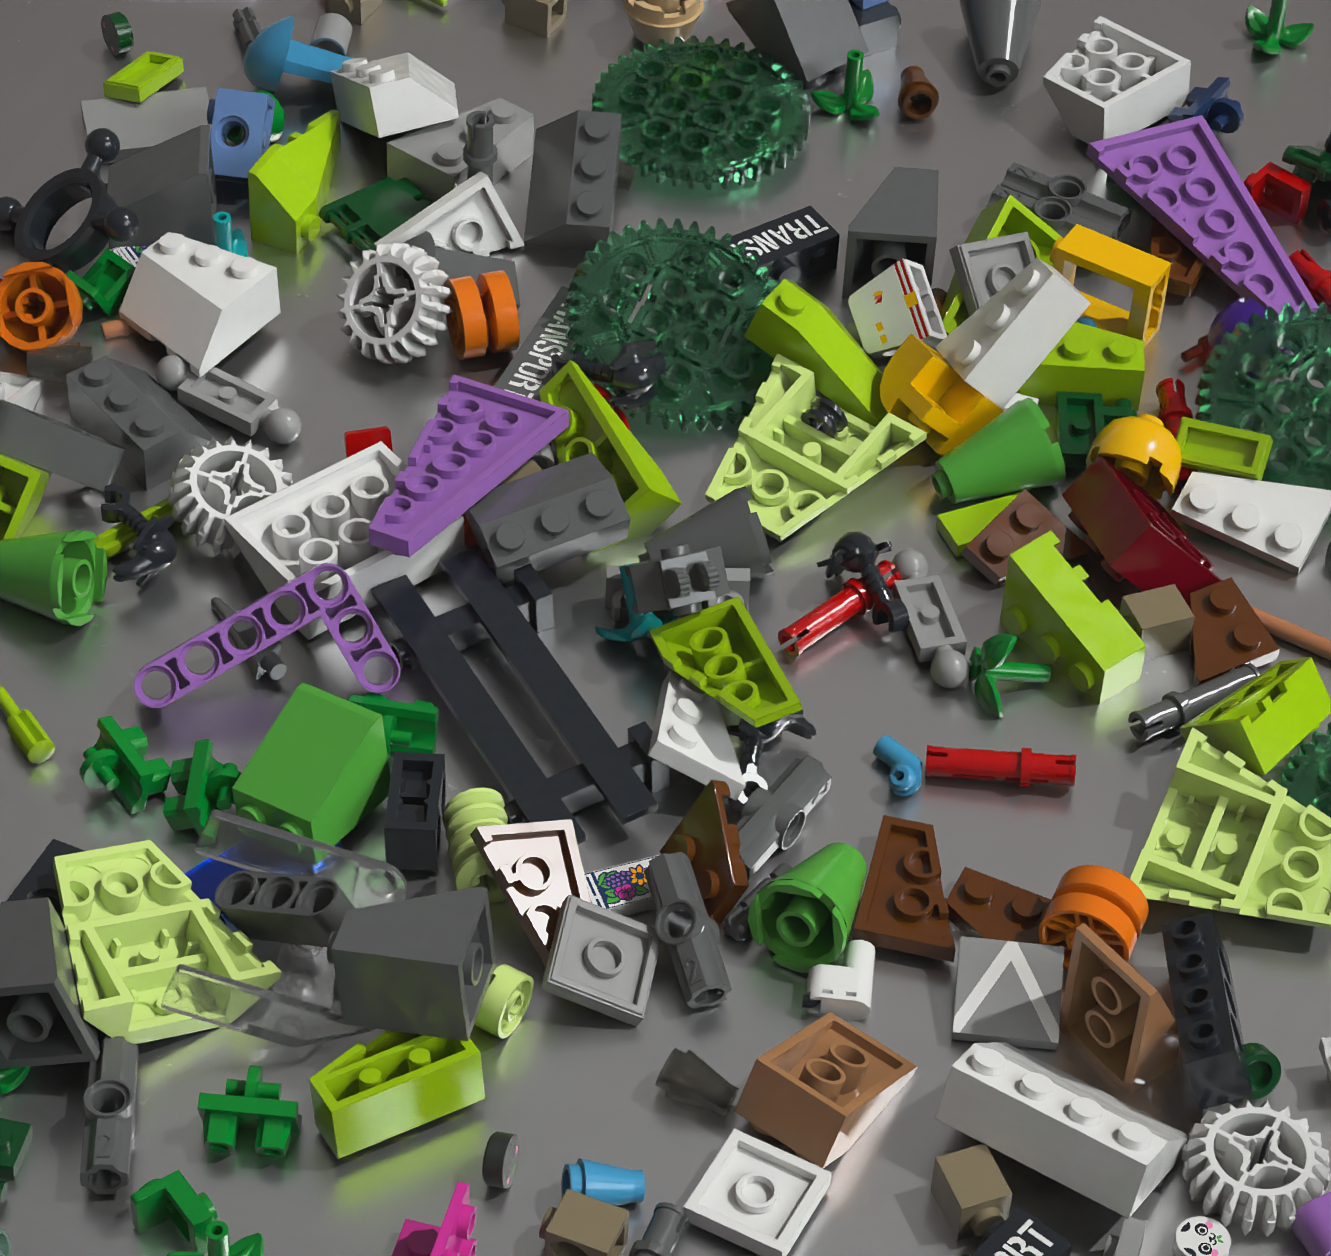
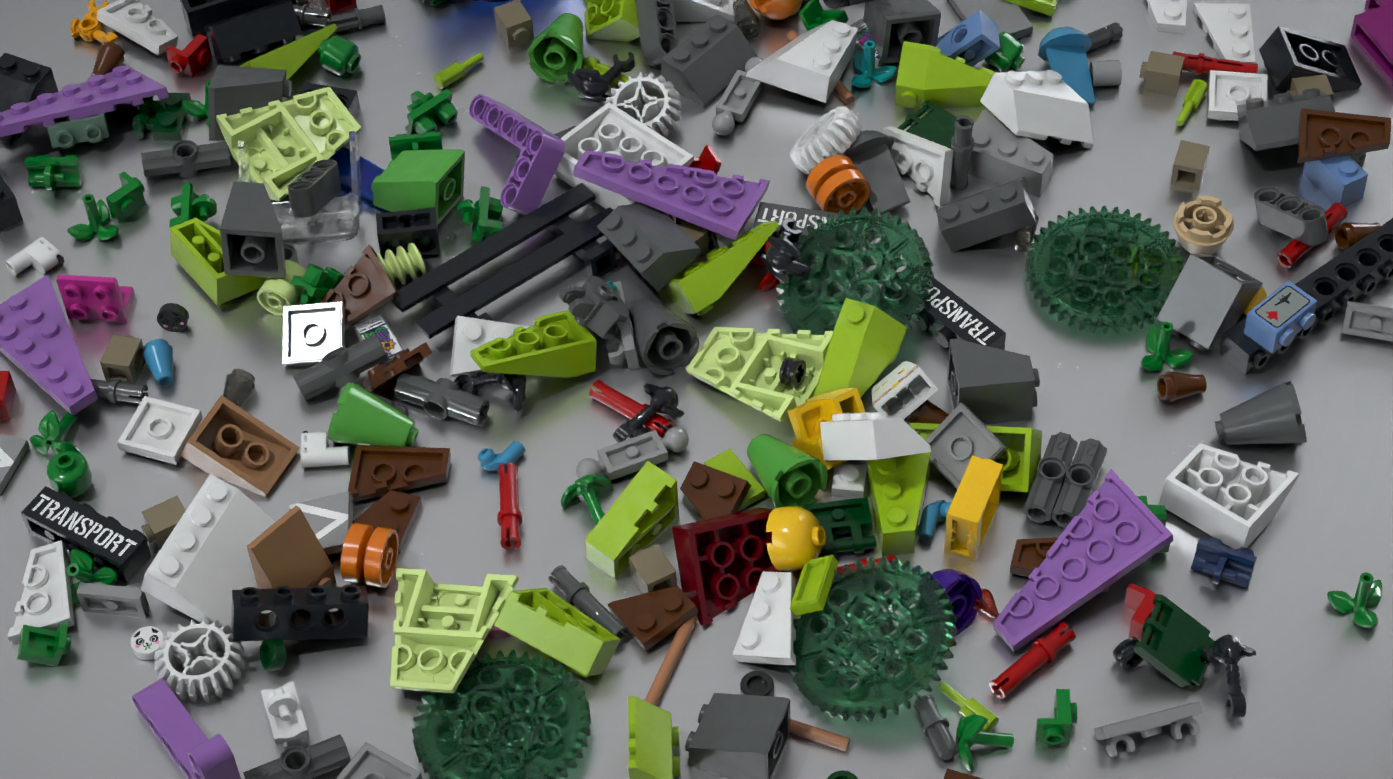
camera: 85 degrees right, 5 degrees up
none -> green hips [291,264,345,305]

